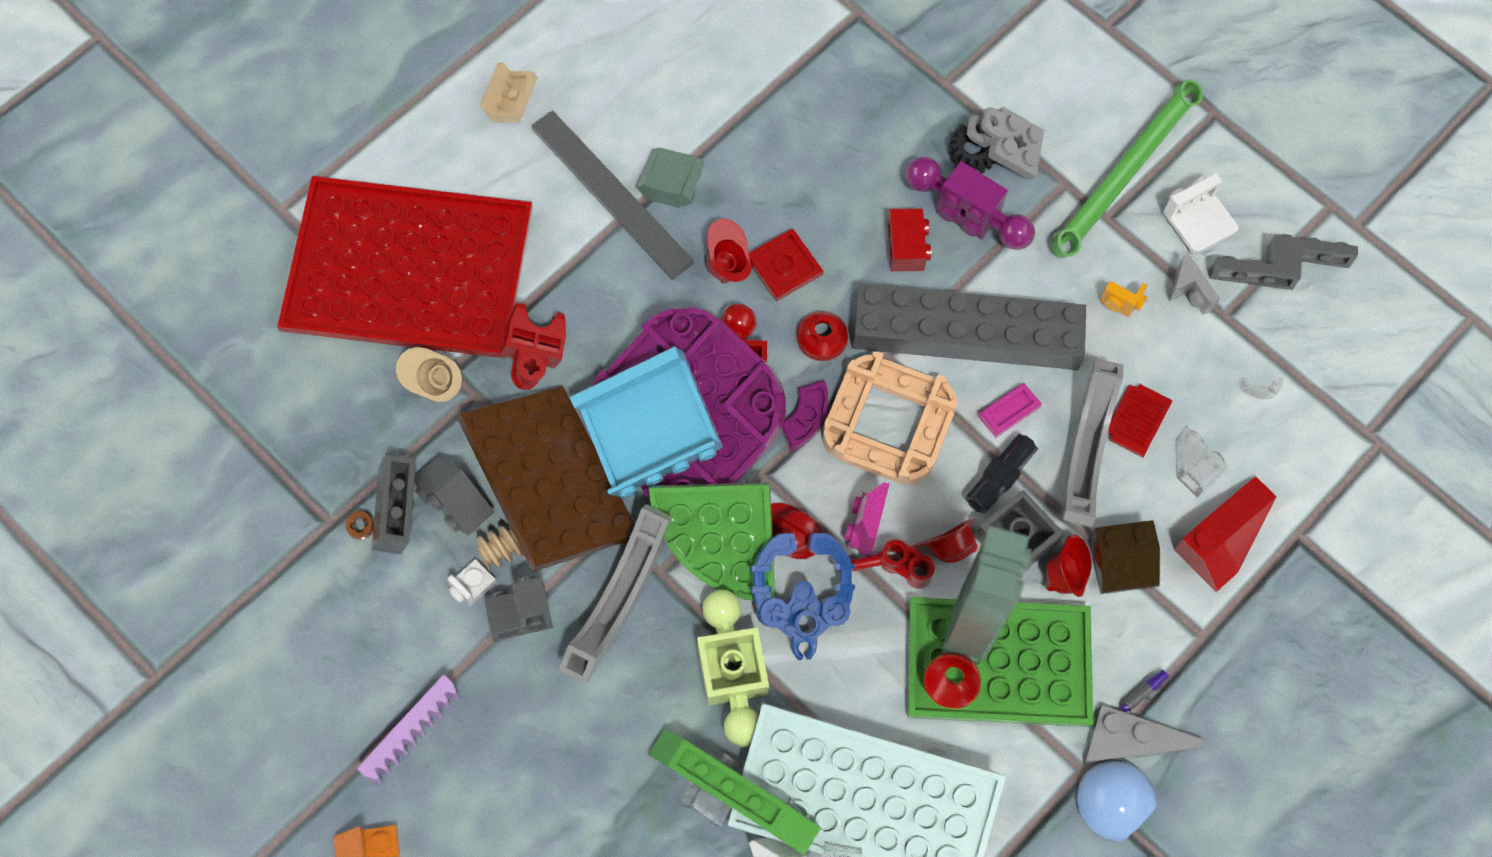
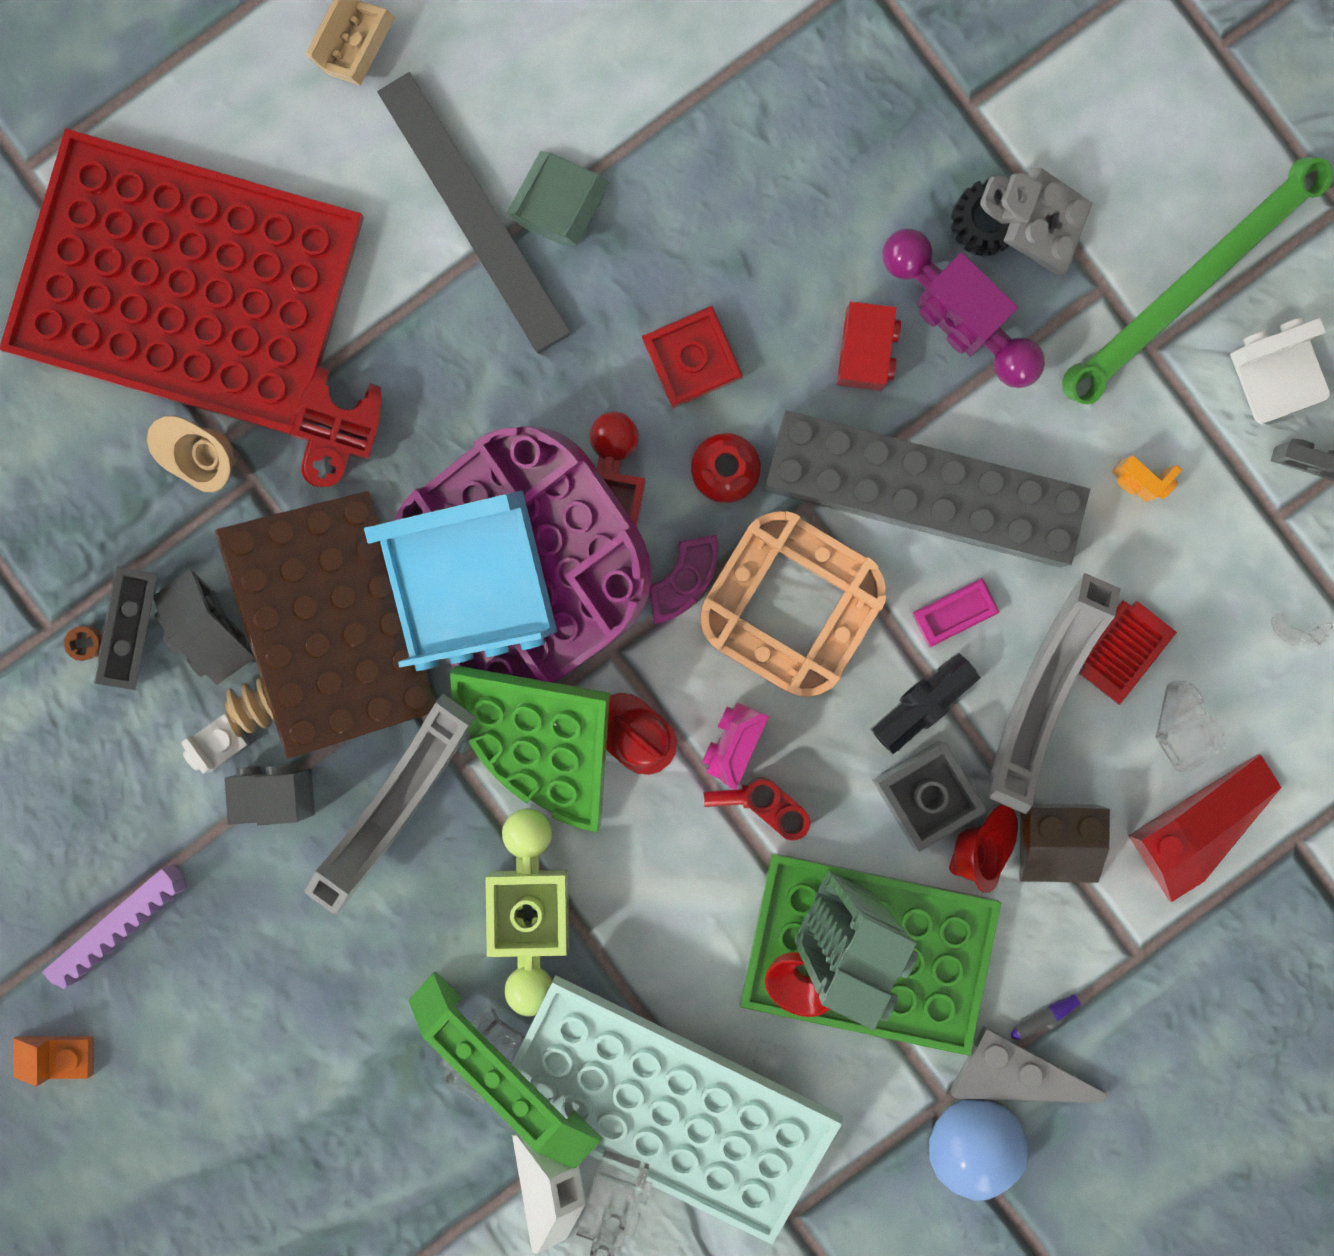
camera: 15 degrees right, 20 degrees up
red piece [706,218,752,284] -> none
blue piece [750,533,855,660] -> none
red piece [911,518,978,563] -> none
light grey slope [1169,253,1220,315] -> none

